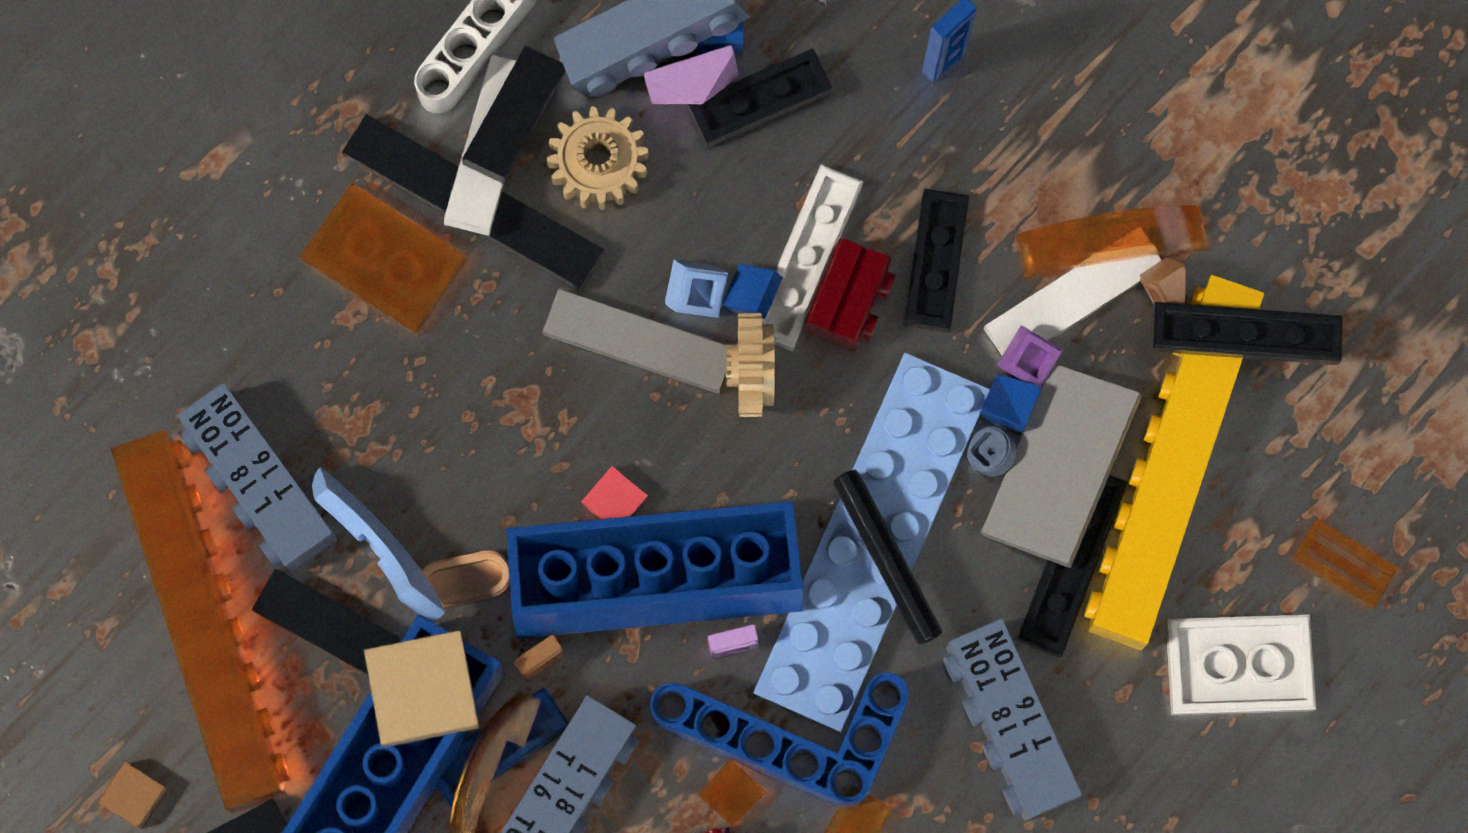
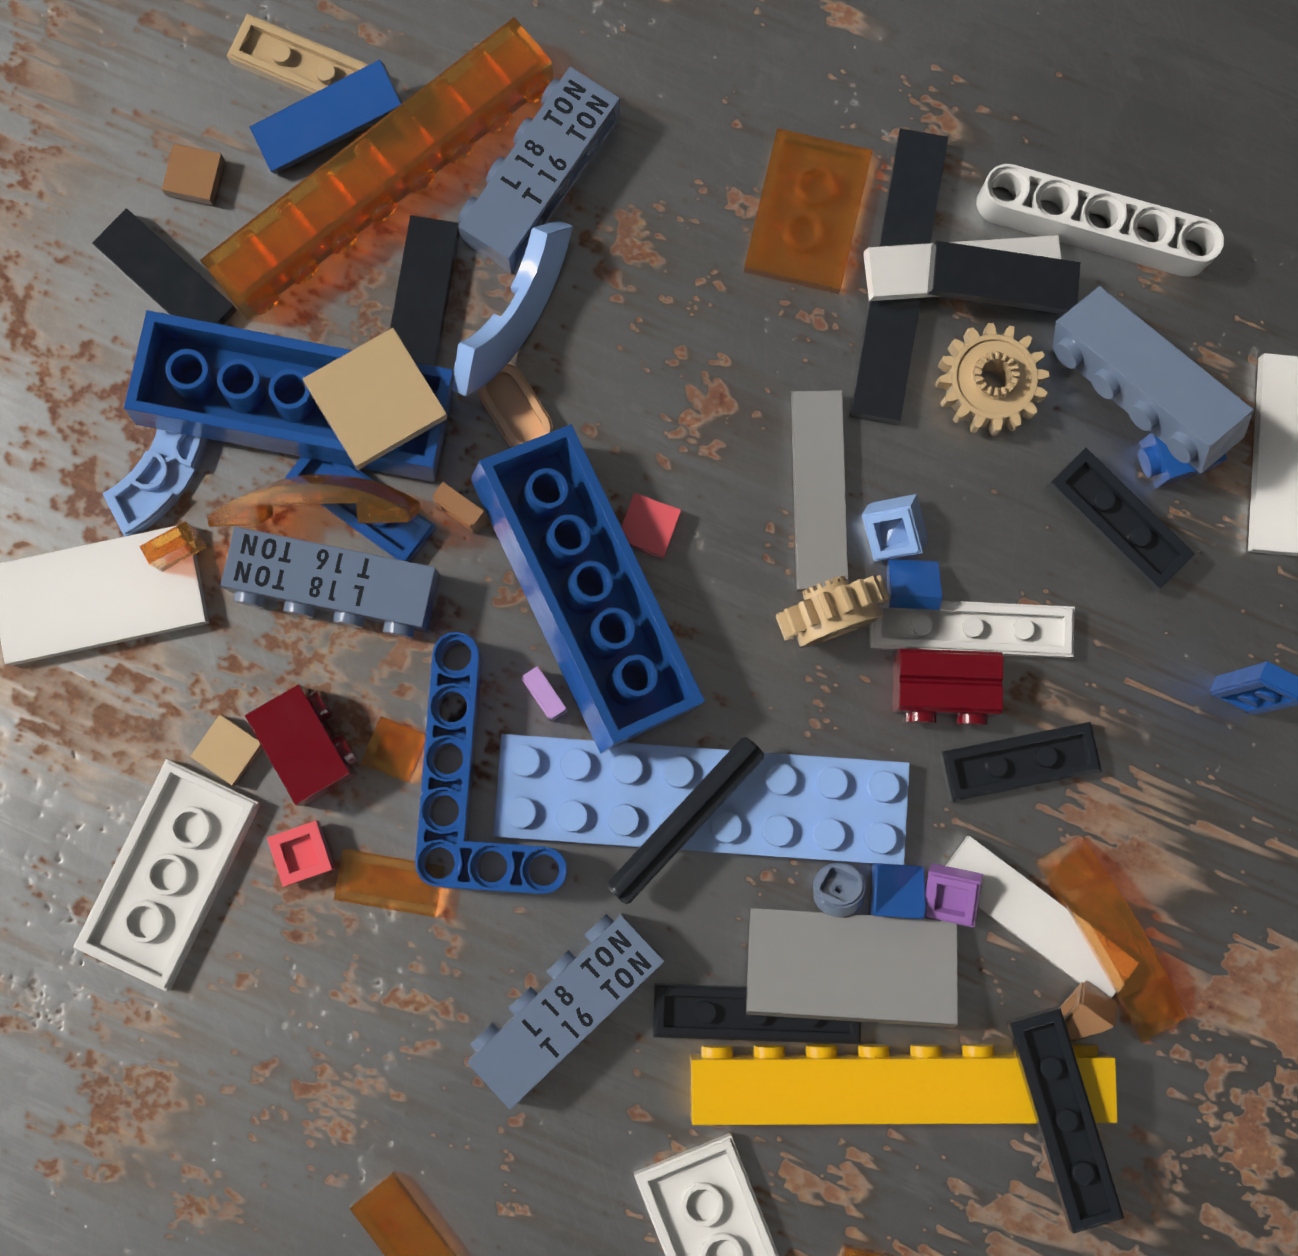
camera: 70 degrees right, 5 degrees up
lavender slope [643,45,739,104] -> none
none -> tan tile [227,14,369,96]
none -> blue tile [249,59,405,174]

